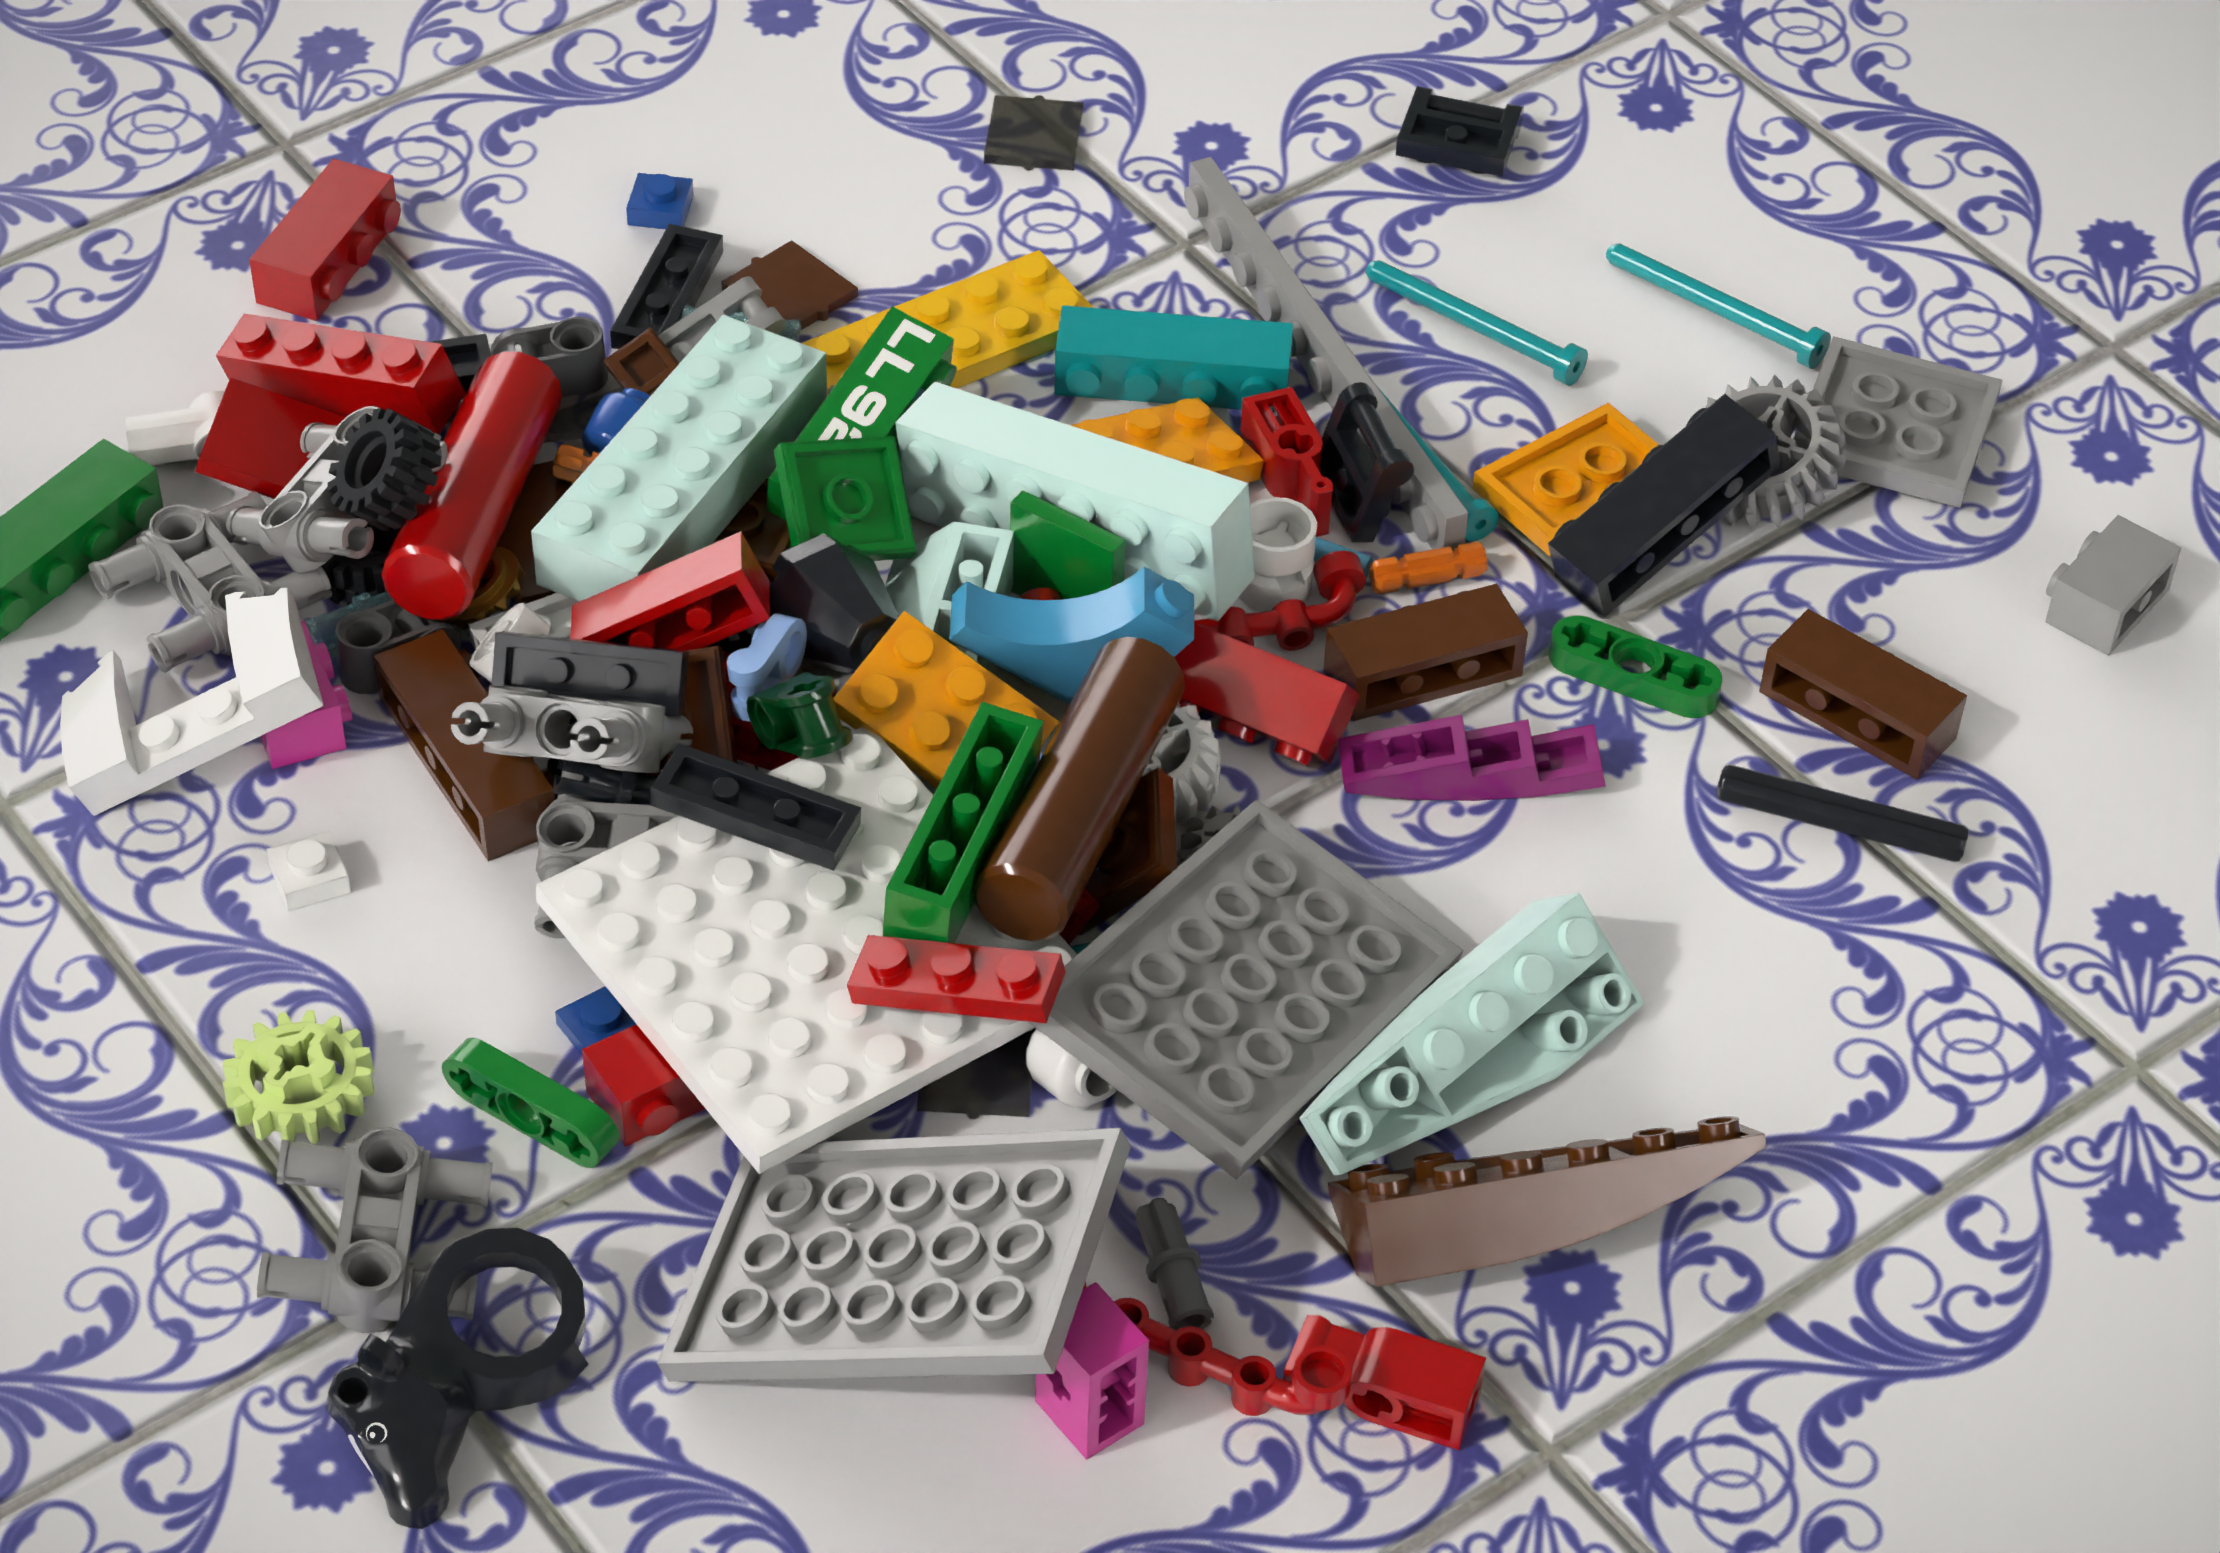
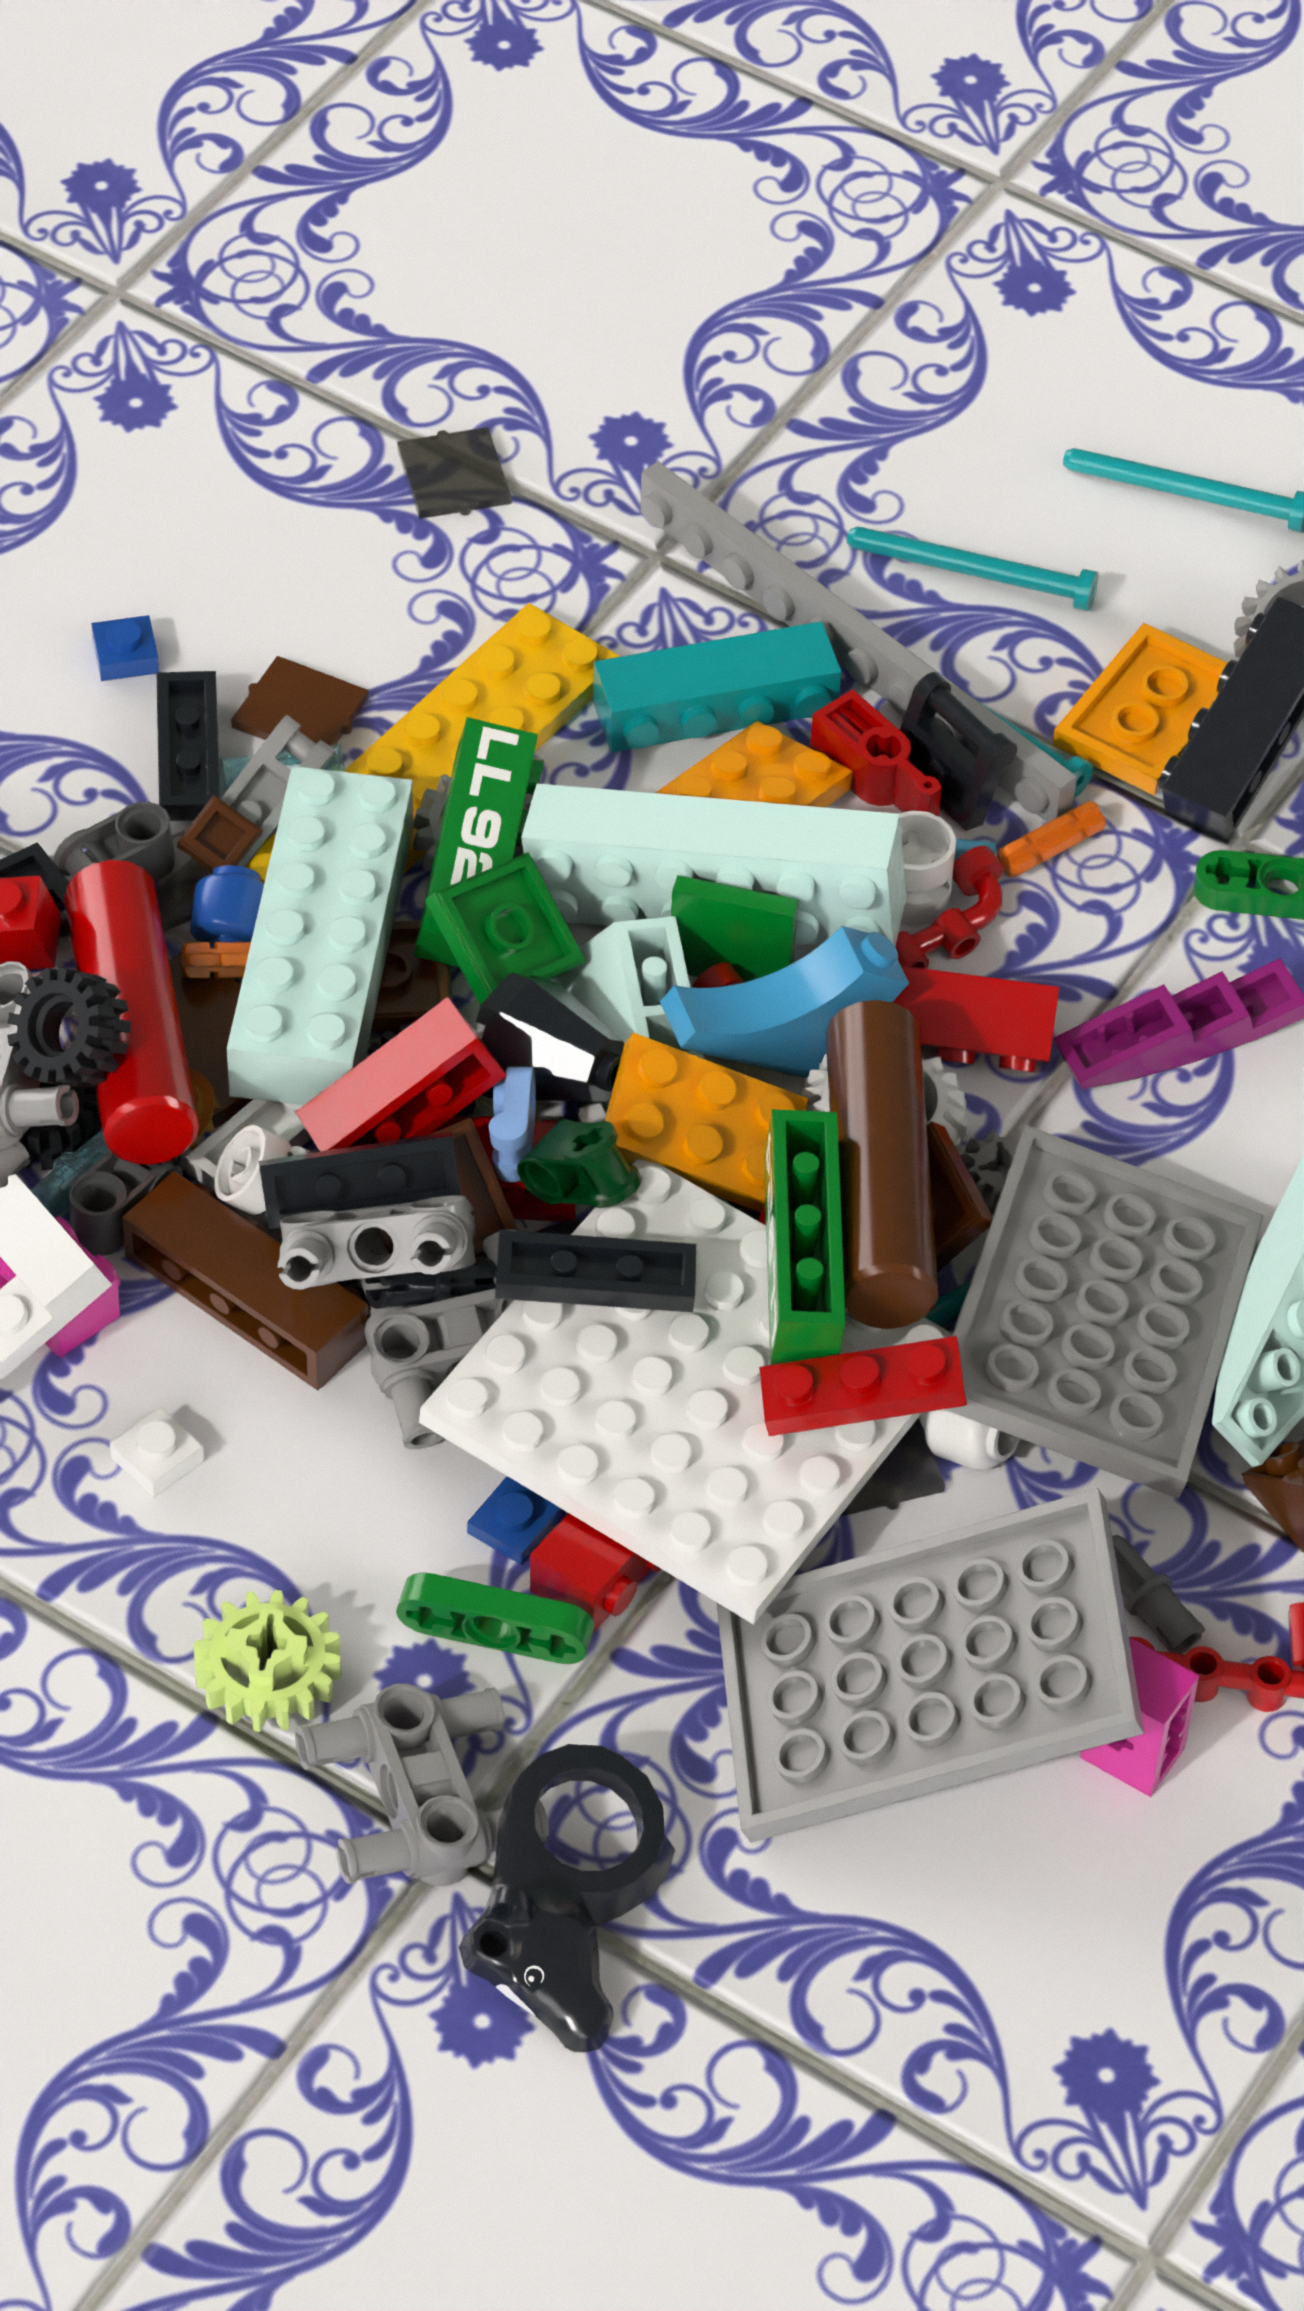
camera: 20 degrees left, 5 degrees up
reddish brown brick [1323,583,1528,722] -> none
black plate [1396,86,1524,177] -> none

